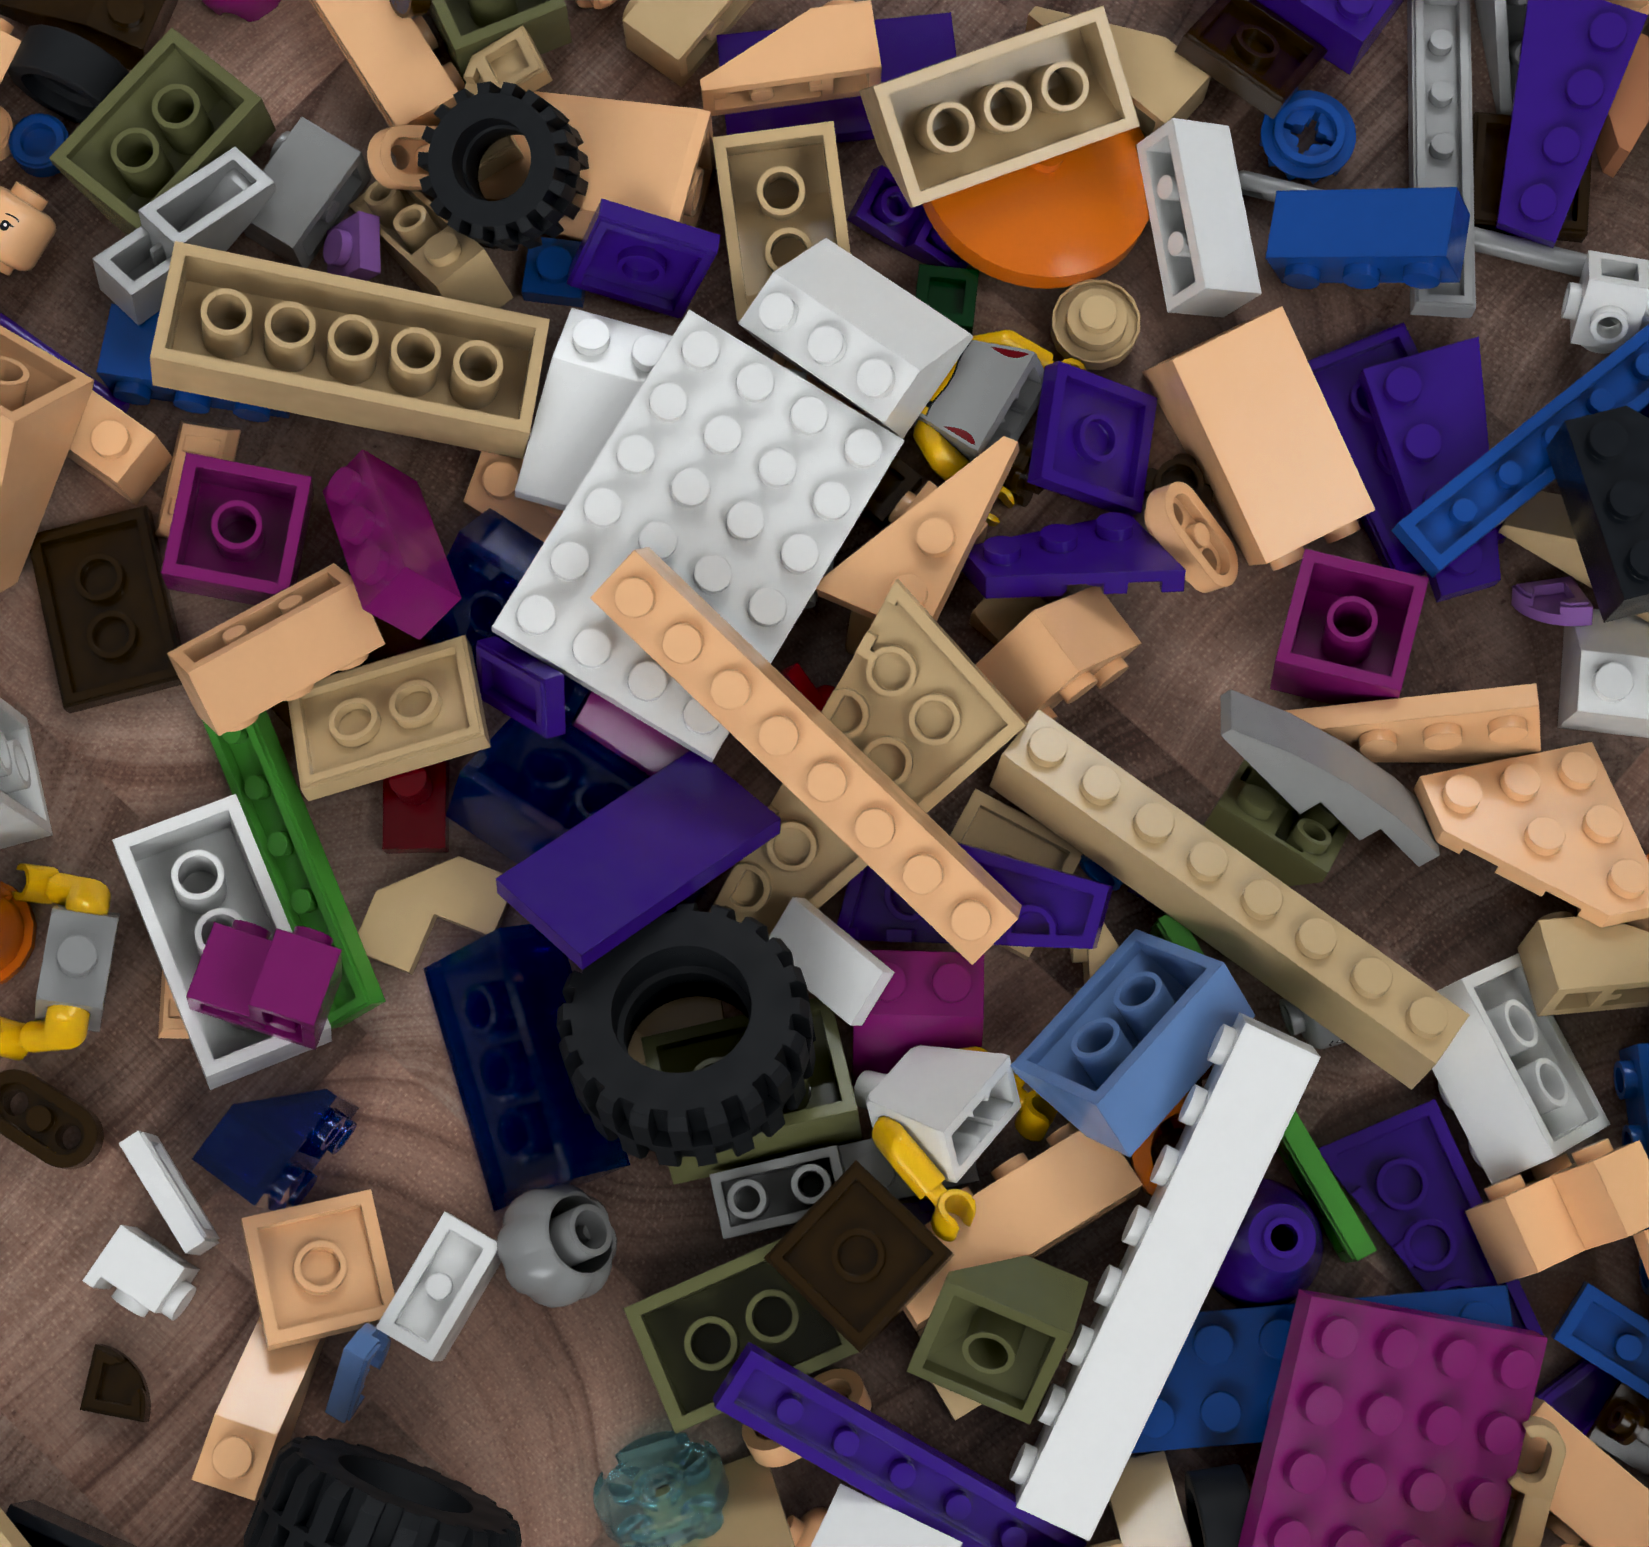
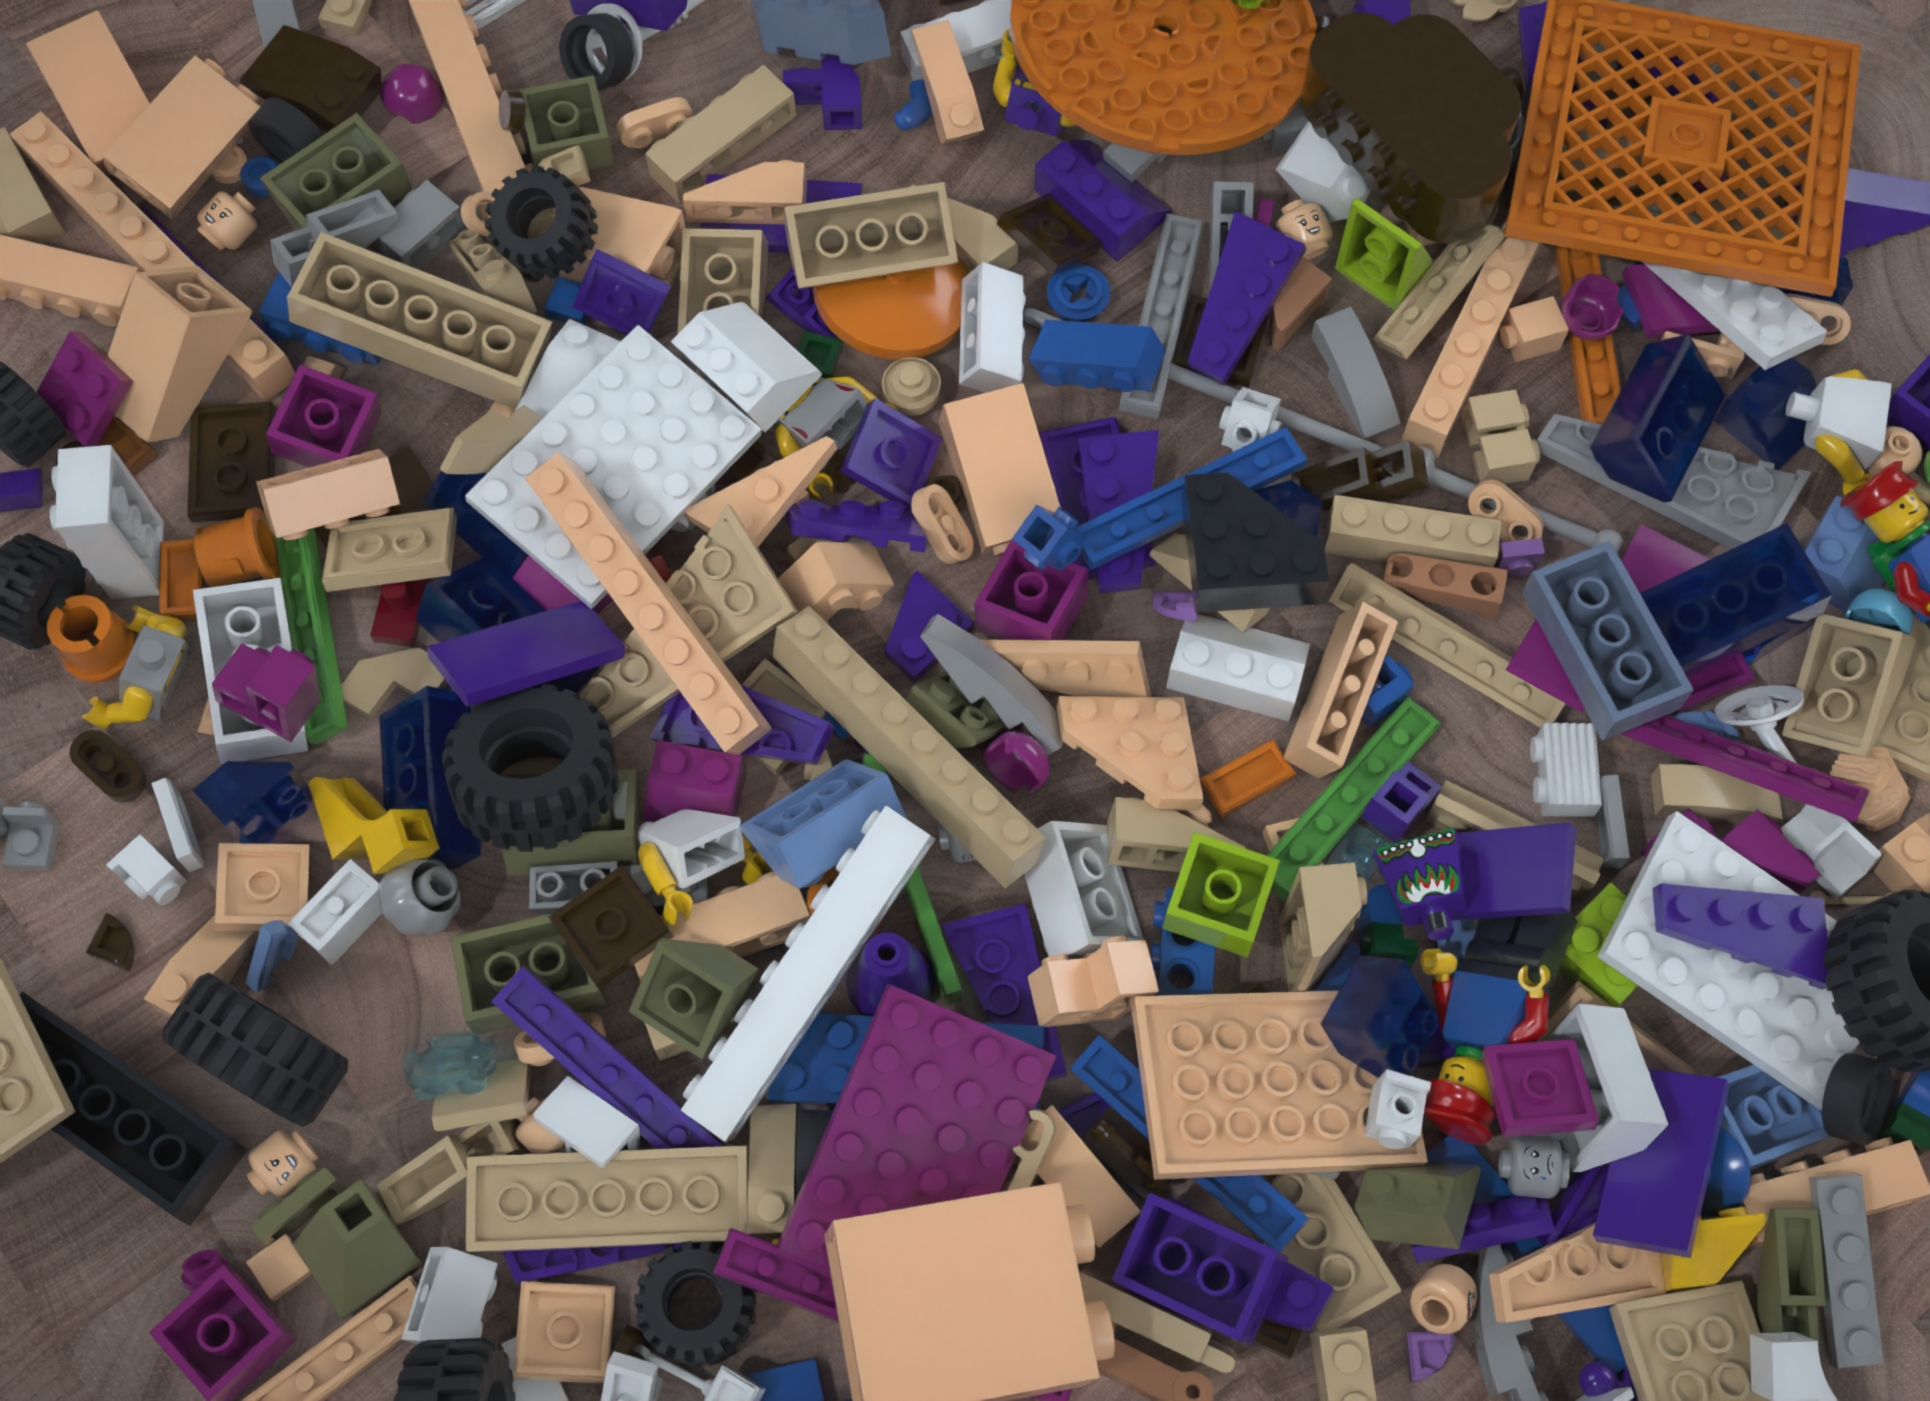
camera: 10 degrees right, 10 degrees down
magenta brick [322,449,462,640] -> none
medium lavender plate [323,211,381,281] -> none
dark purple tile [476,636,566,739] -> none
white tile [769,897,895,1026] -> none
none -> orange tile [159,538,205,621]
none -> orange piece [193,507,280,587]
none -> yellow arch [308,777,439,874]
none -> tan slope [440,405,543,474]
none -> dark purple wing [885,571,974,684]
none -> magenta hair [982,731,1051,793]
none -> blue brick [1012,504,1087,571]

